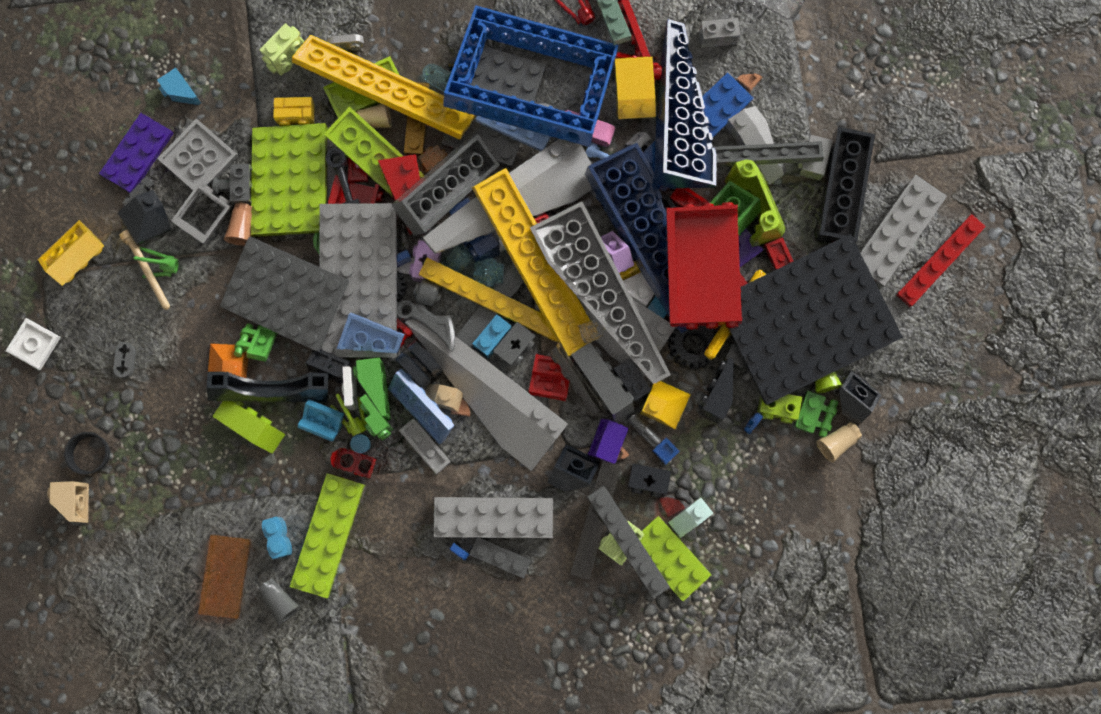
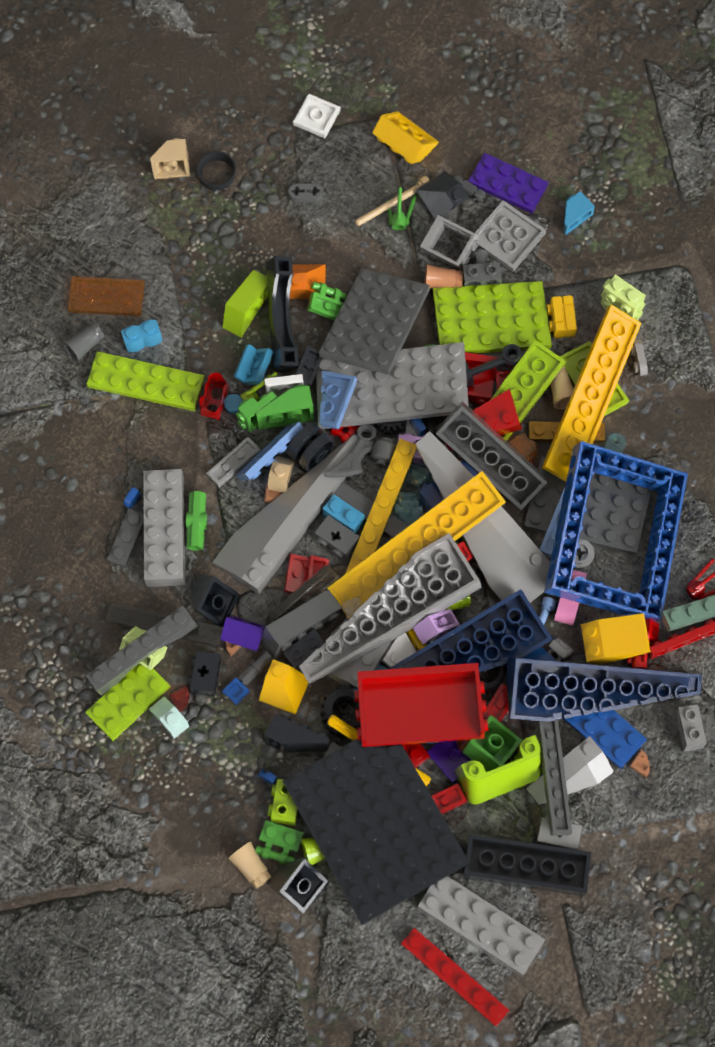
camera: 90 degrees right, 10 degrees down
none -> bright green piece [186,491,207,551]

